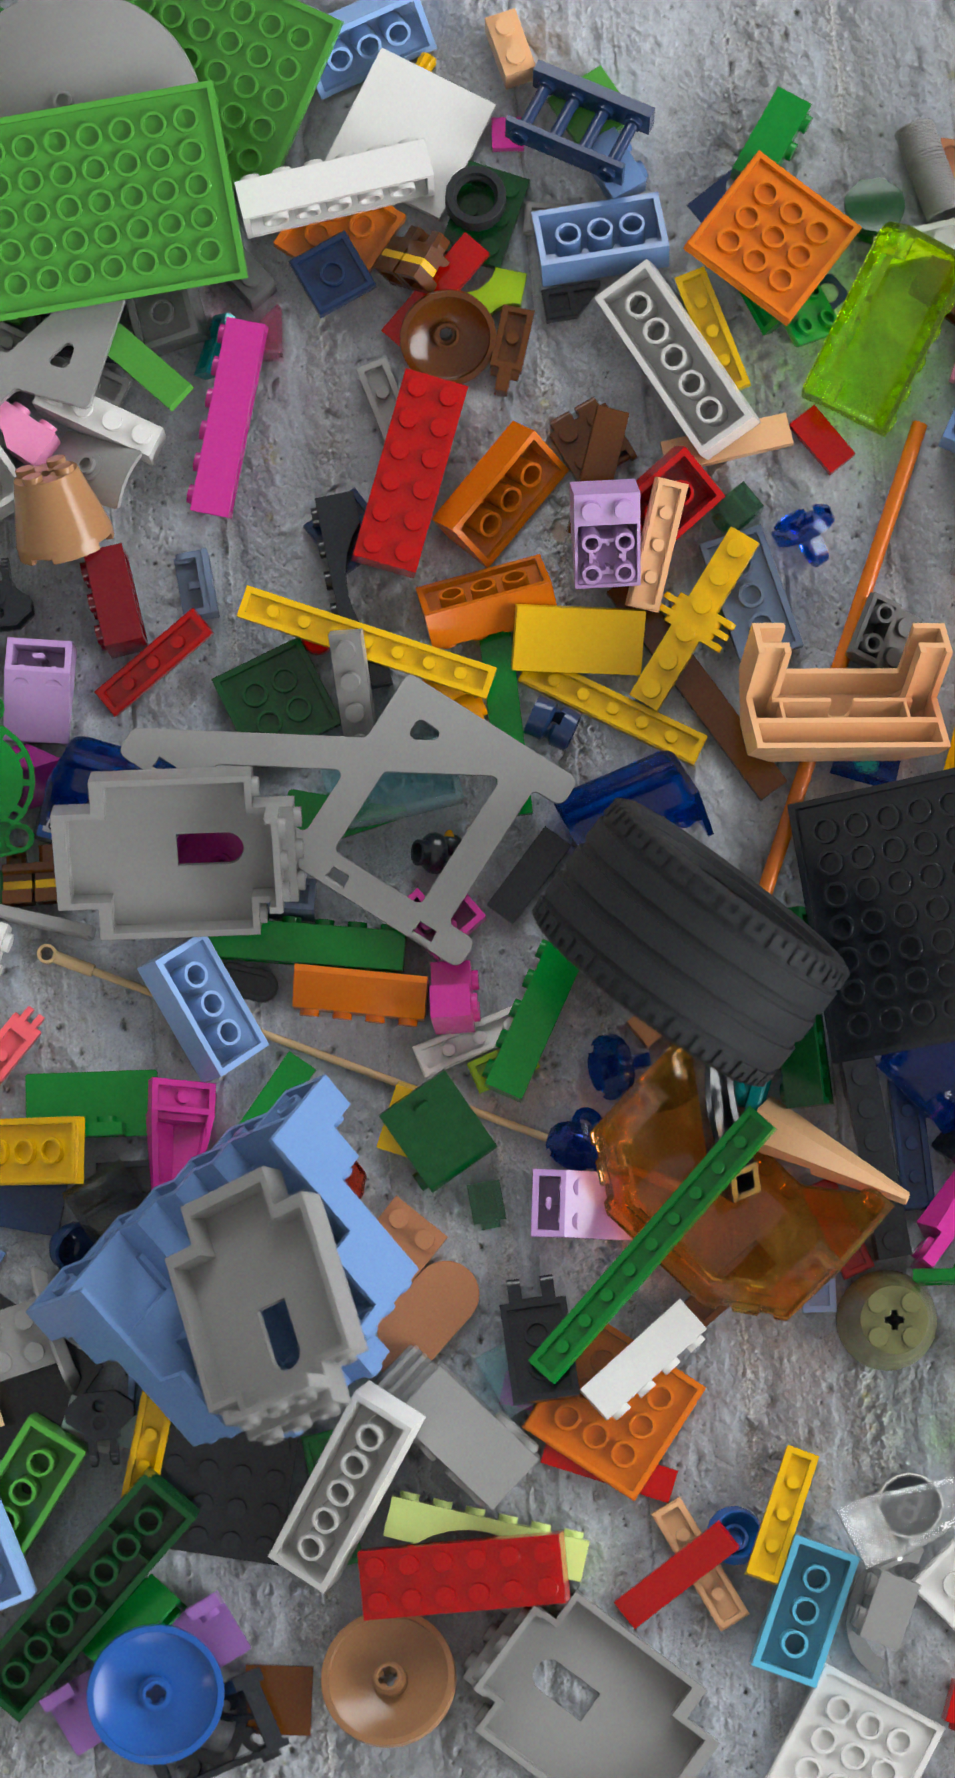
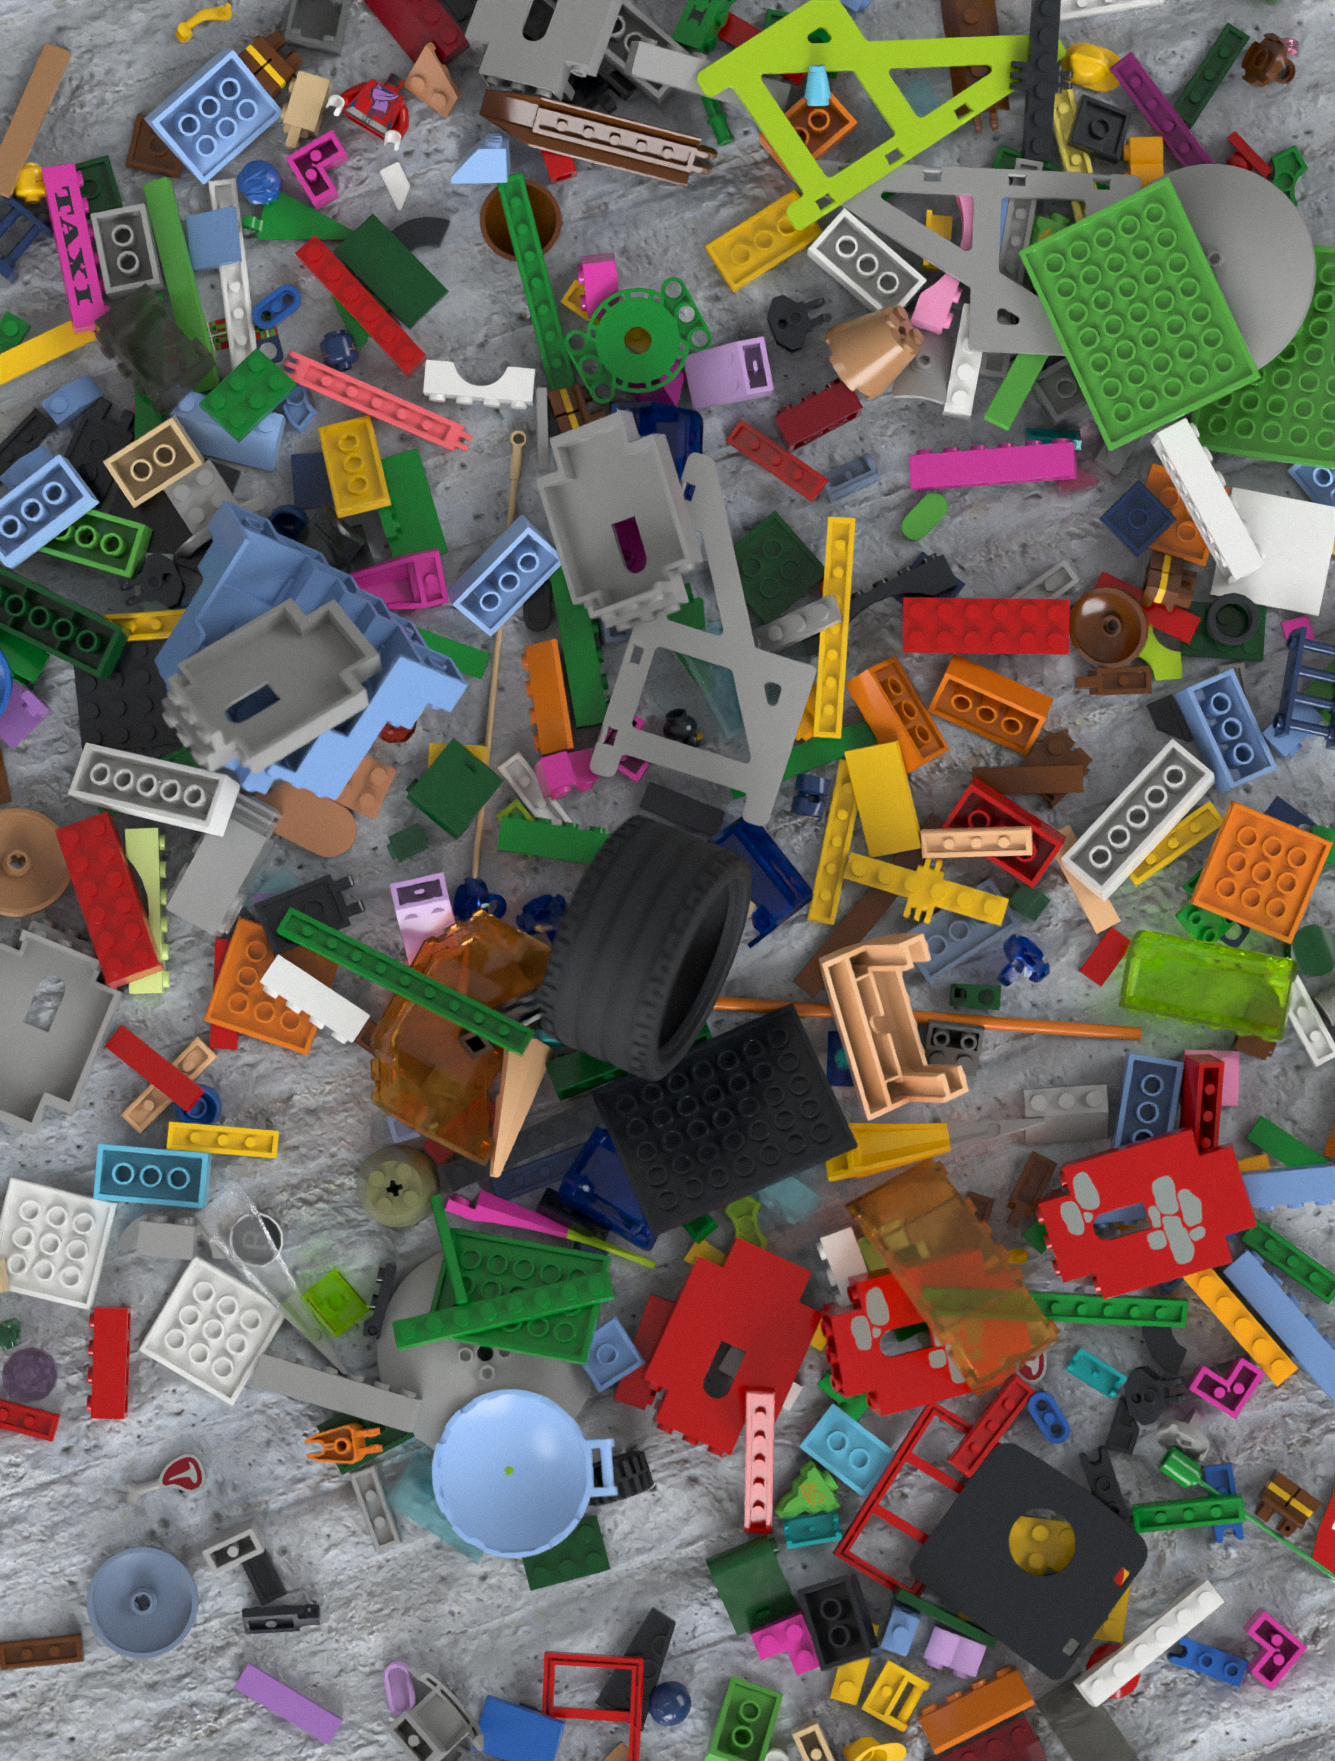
camera: 75 degrees right, 5 degrees up
lavender slope [569,479,641,589] -> none
none -> bright green tile [901,493,948,541]
none -> dark green leg [949,984,1002,1011]

